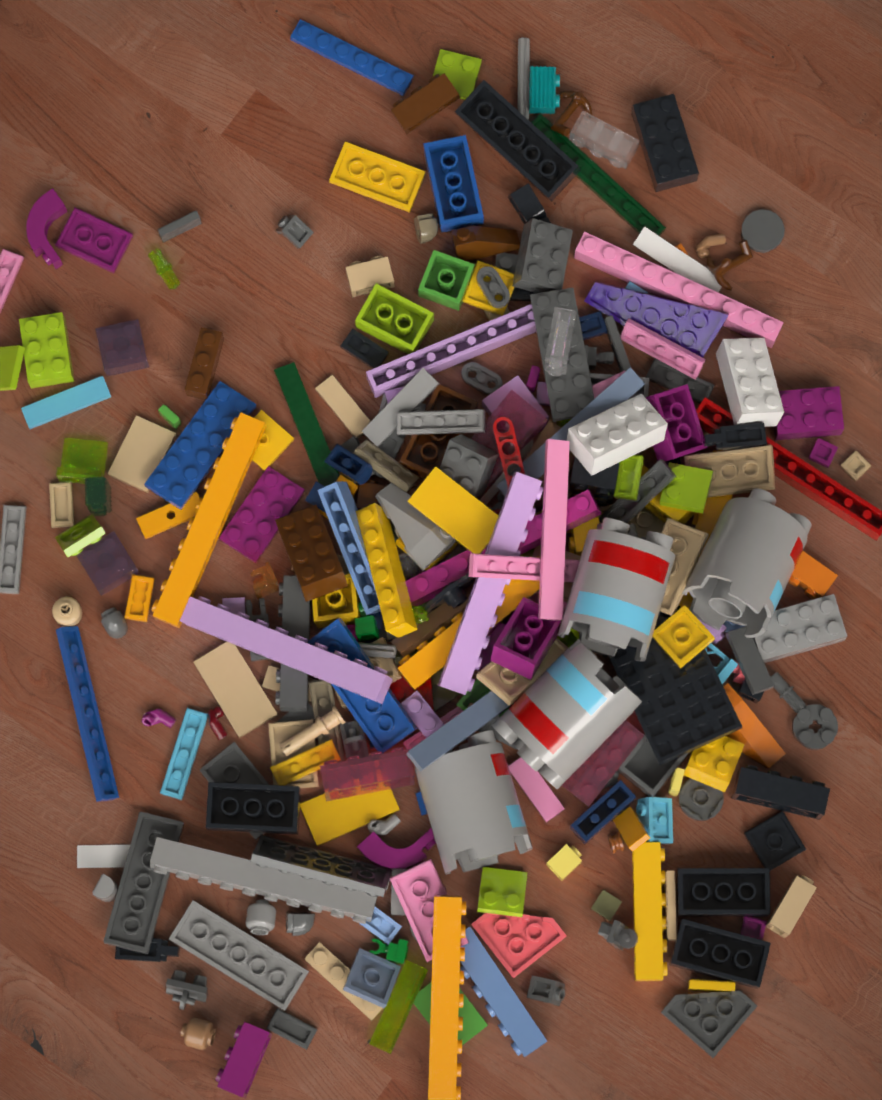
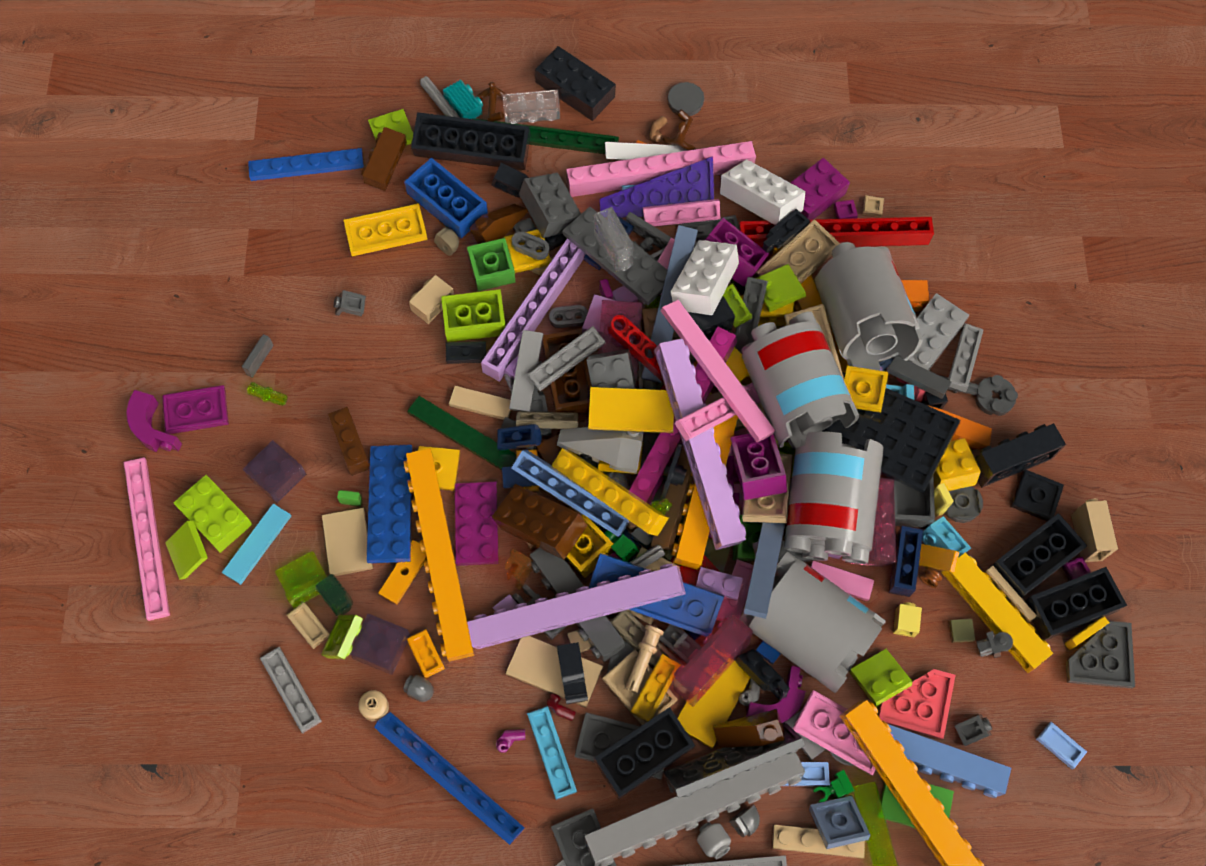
camera: 40 degrees left, 10 degrees down
none -> black piece [557,642,588,705]
none -> reddish brown slope [713,709,785,748]
none -> black hinge [736,649,790,700]
none -> light grey tile [948,323,984,392]
none -> light blue tile [1036,722,1087,769]

